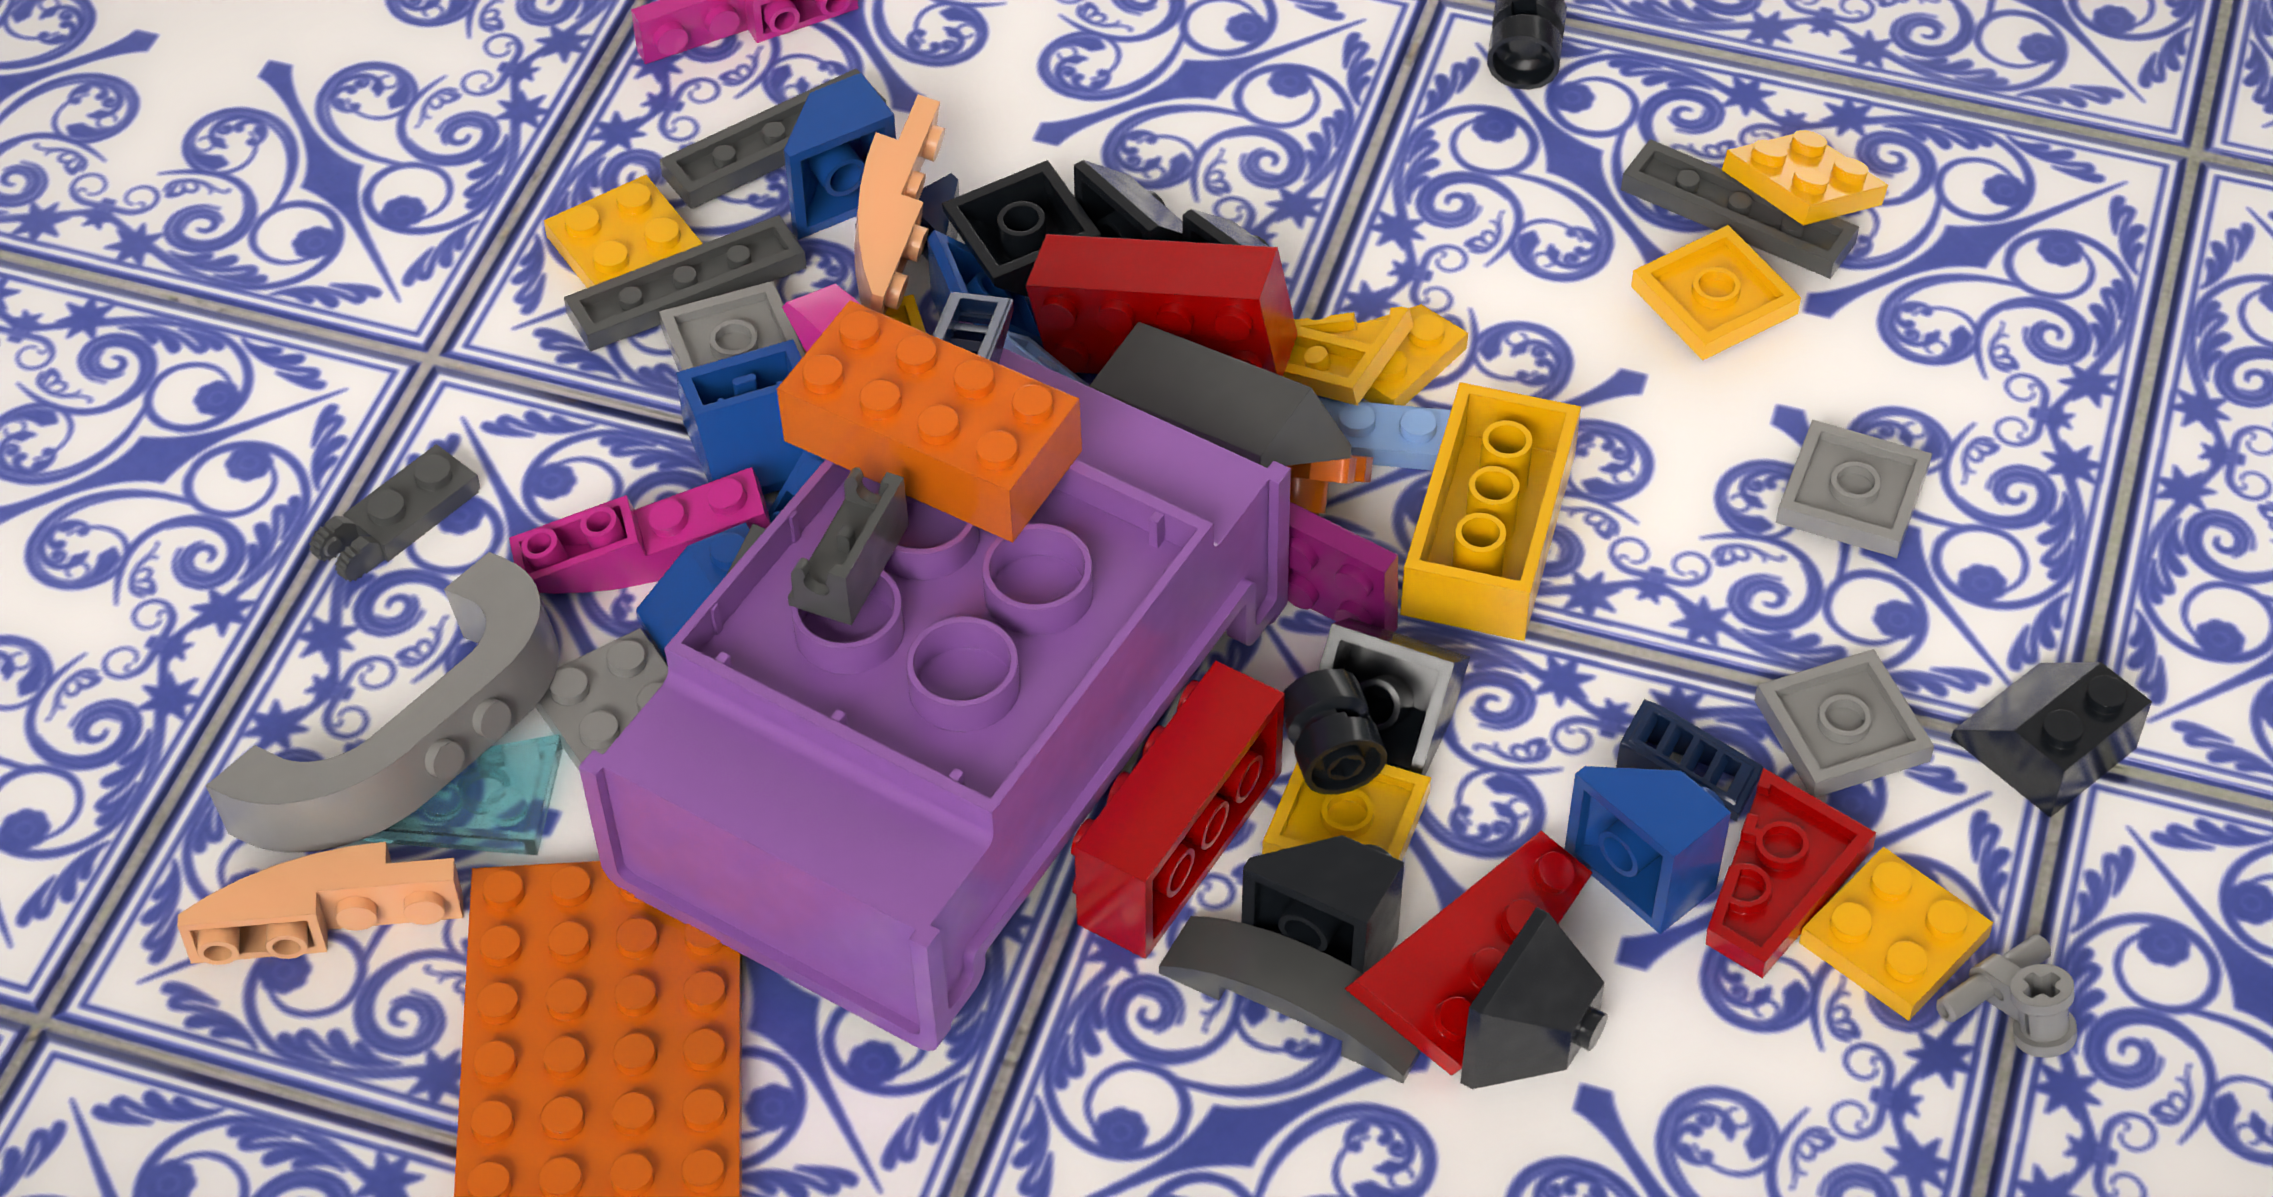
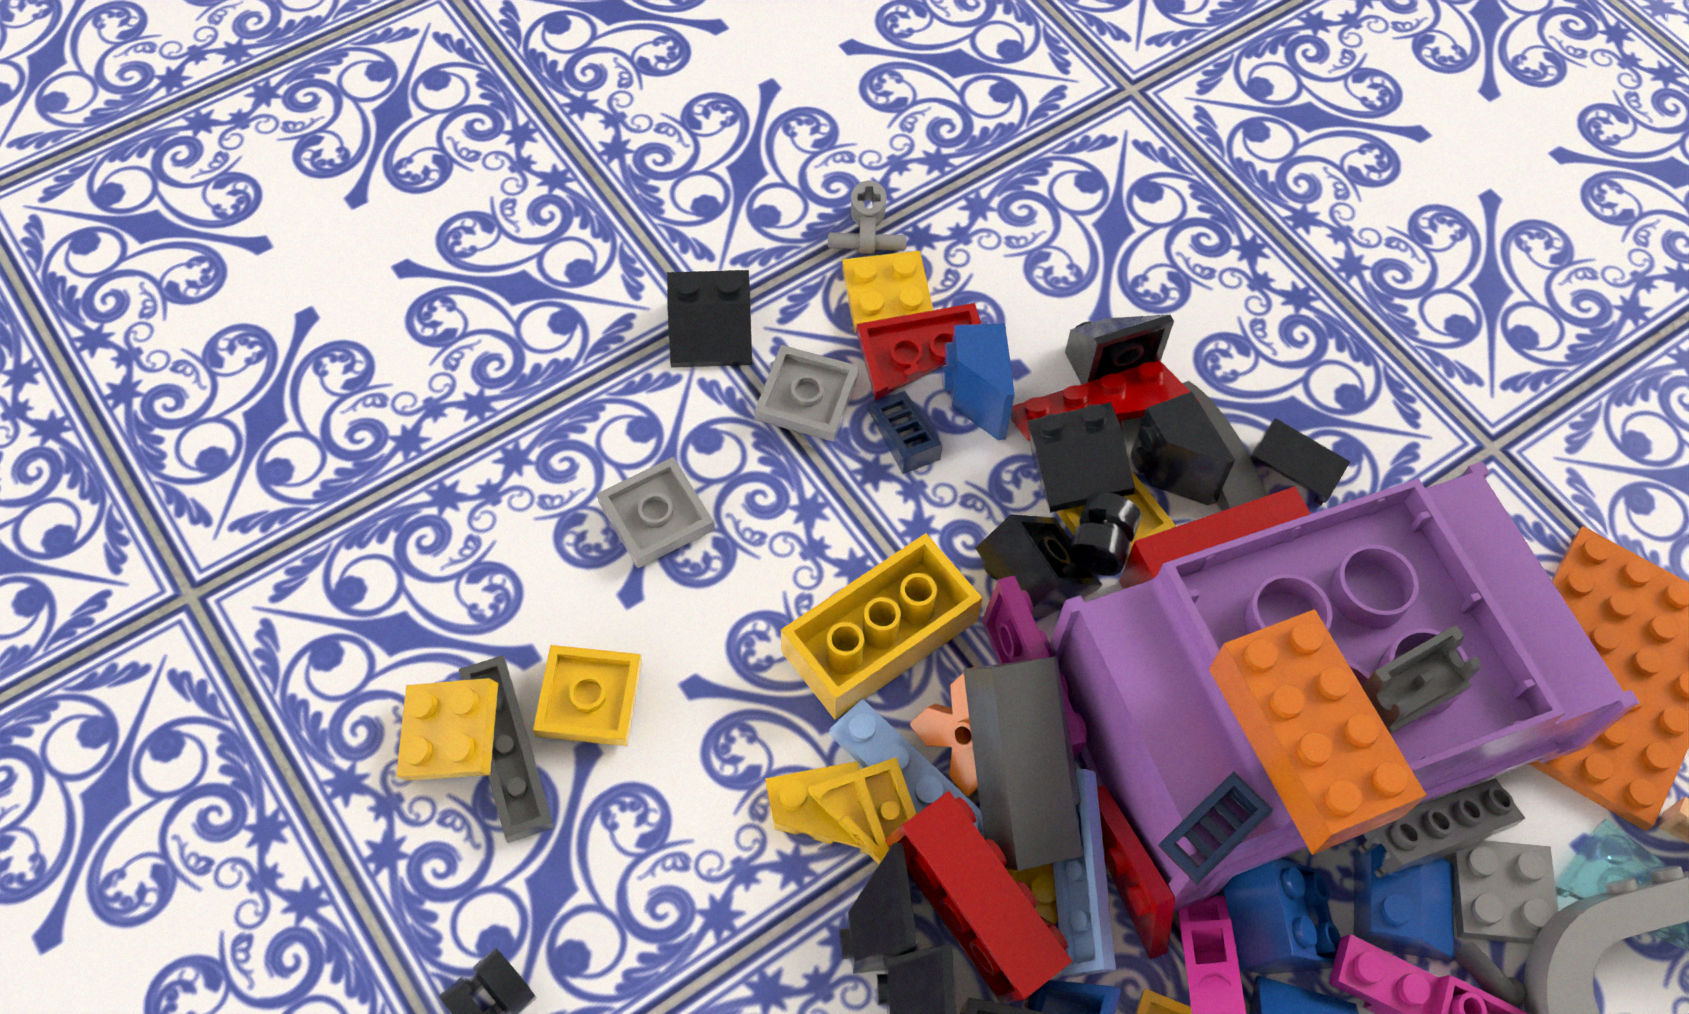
camera: 145 degrees left, 10 degrees up
none -> black slope [1027,402,1136,513]
none -> black hinge [1250,418,1350,505]
none -> dark grey arm [1455,942,1526,1007]

